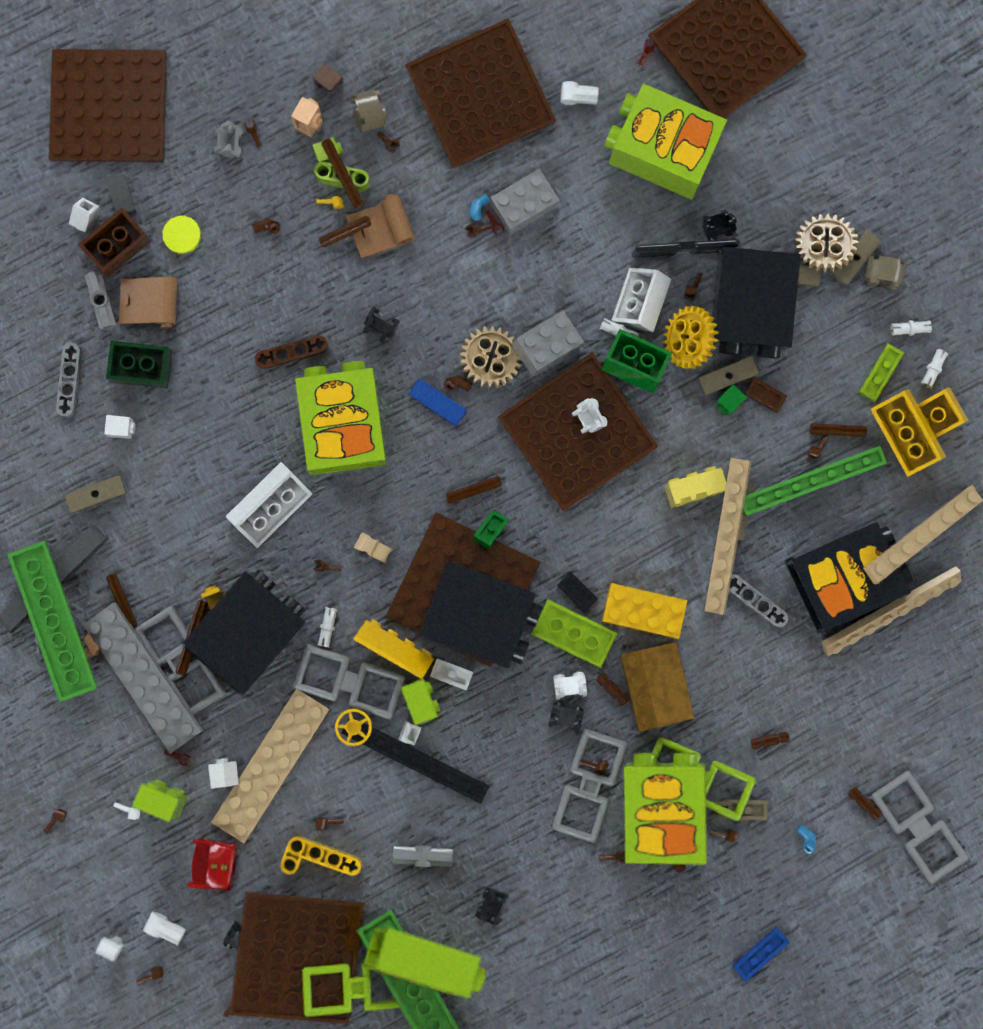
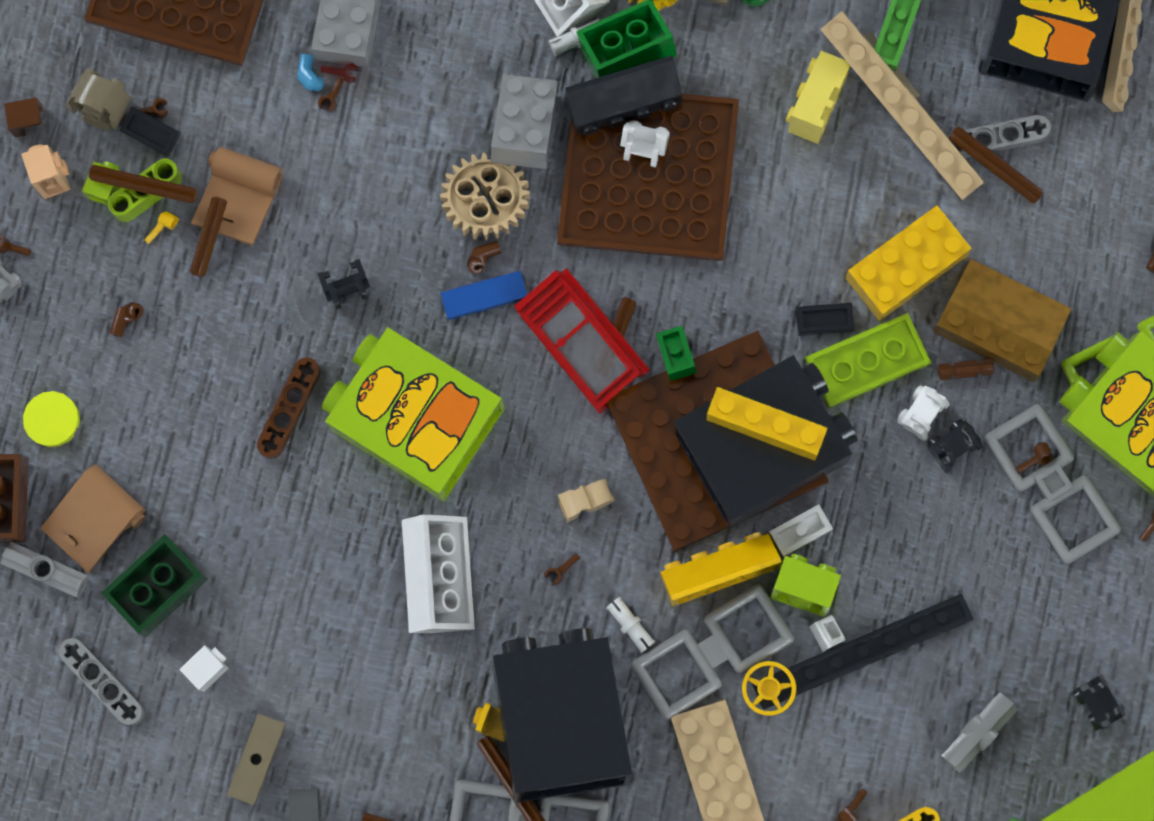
camera: 35 degrees left, 5 degrees down
none -> black tile [119,107,181,156]
none -> red piece [514,268,651,414]
none -> black slope [565,55,682,136]
none -> yellow brick [706,387,827,461]
none -> reddish brown axle [949,127,1043,203]

